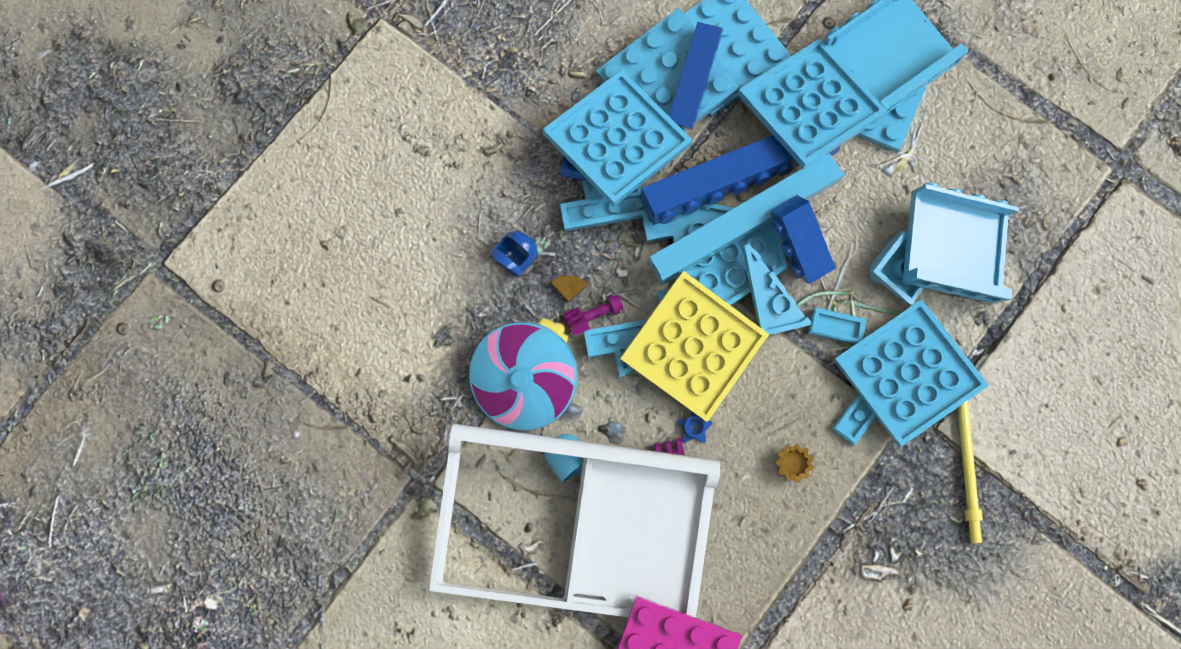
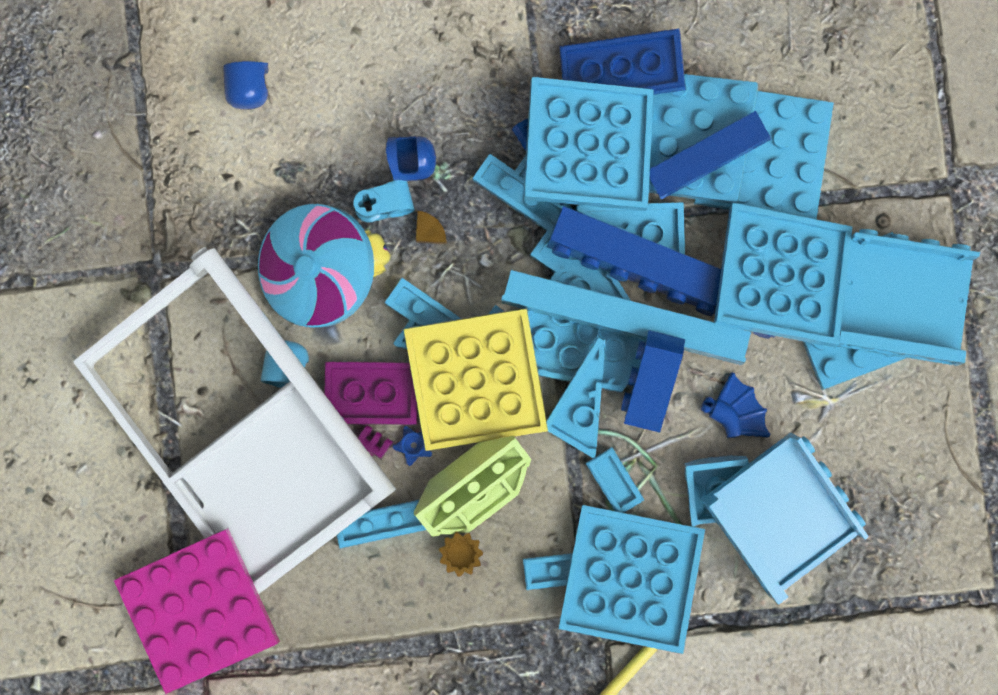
camera: 55 degrees right, 5 degrees up
magenta hinge [563,294,624,335] -> none
none -> blue helmet [223,61,269,110]
none -> magenta plate [325,362,418,425]
none -> medium azure tile [337,500,426,549]
none -> medium azure piece [354,180,415,223]
none -> yellowish green wedge [414,436,531,537]
none -> blue tile [560,28,686,95]
none -> medium azure wing [576,202,685,254]
none -> blue arm [701,372,771,438]

